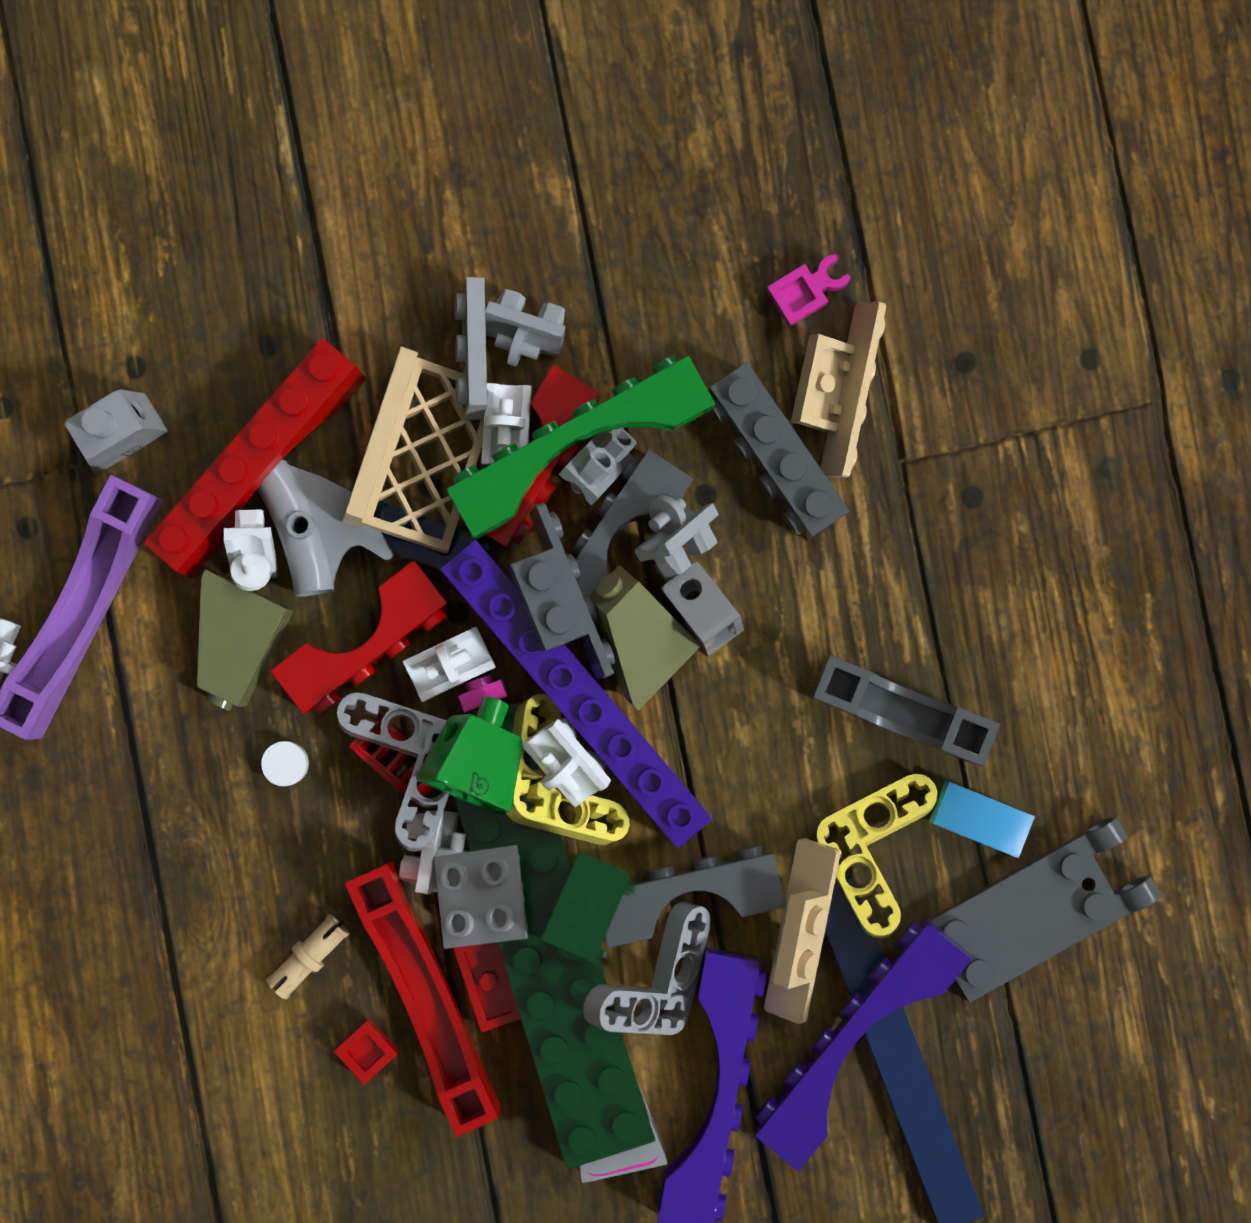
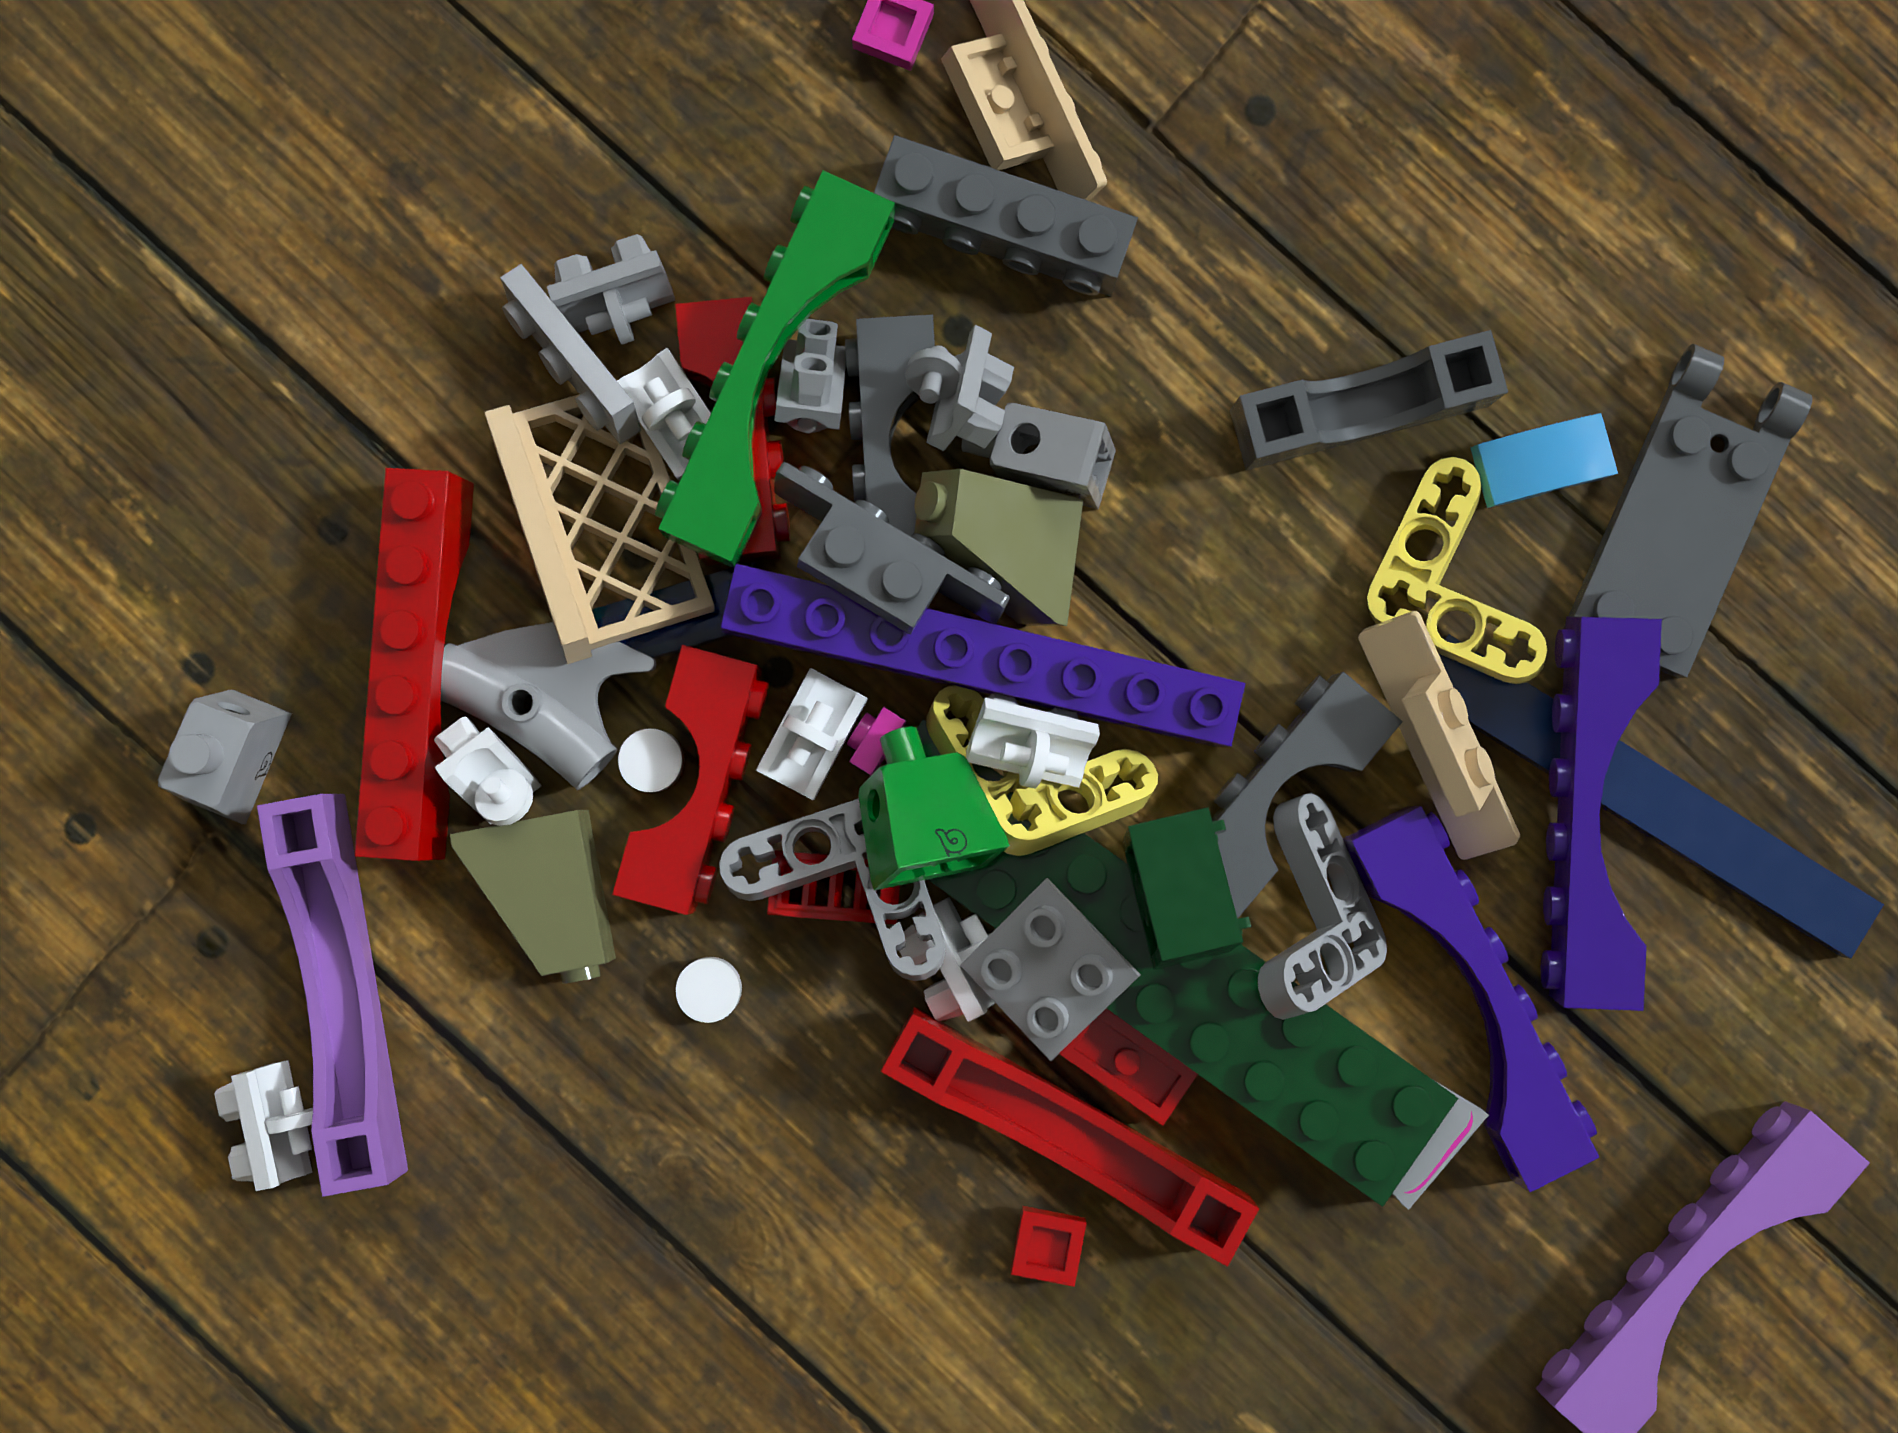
camera: 35 degrees left, 0 degrees up
tan pin [266,914,350,1000] -> none
none -> white tile [618,729,685,792]

